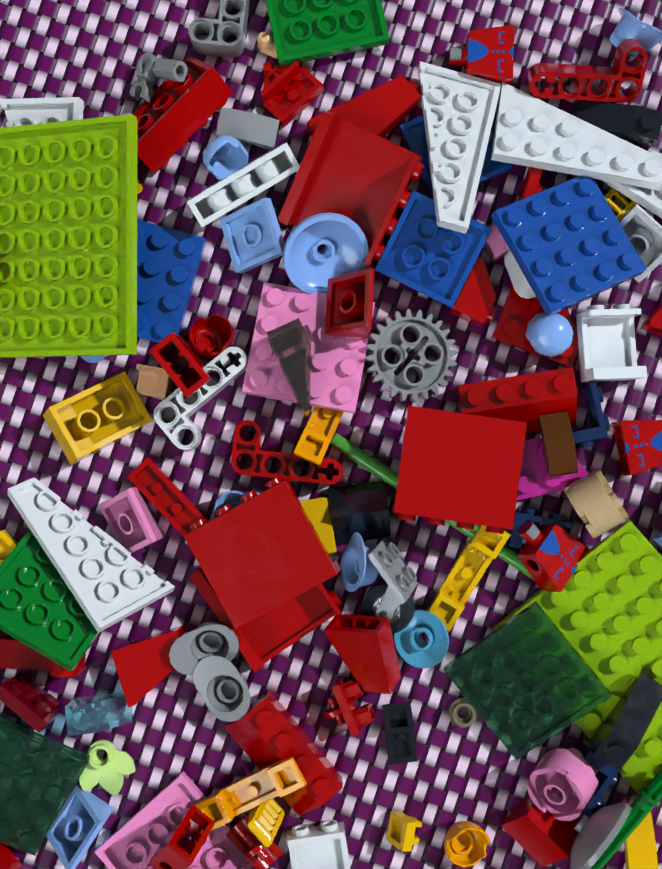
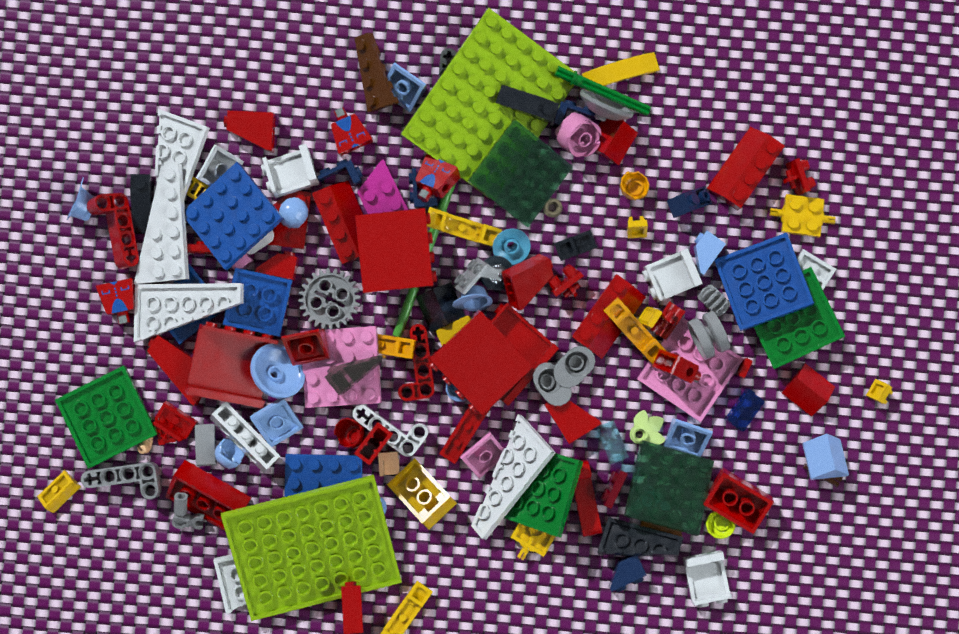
camera: 105 degrees left, 0 degrees up
reddish brown slope [537,412,578,477] -> none
tan brick [563,469,629,539] -> none

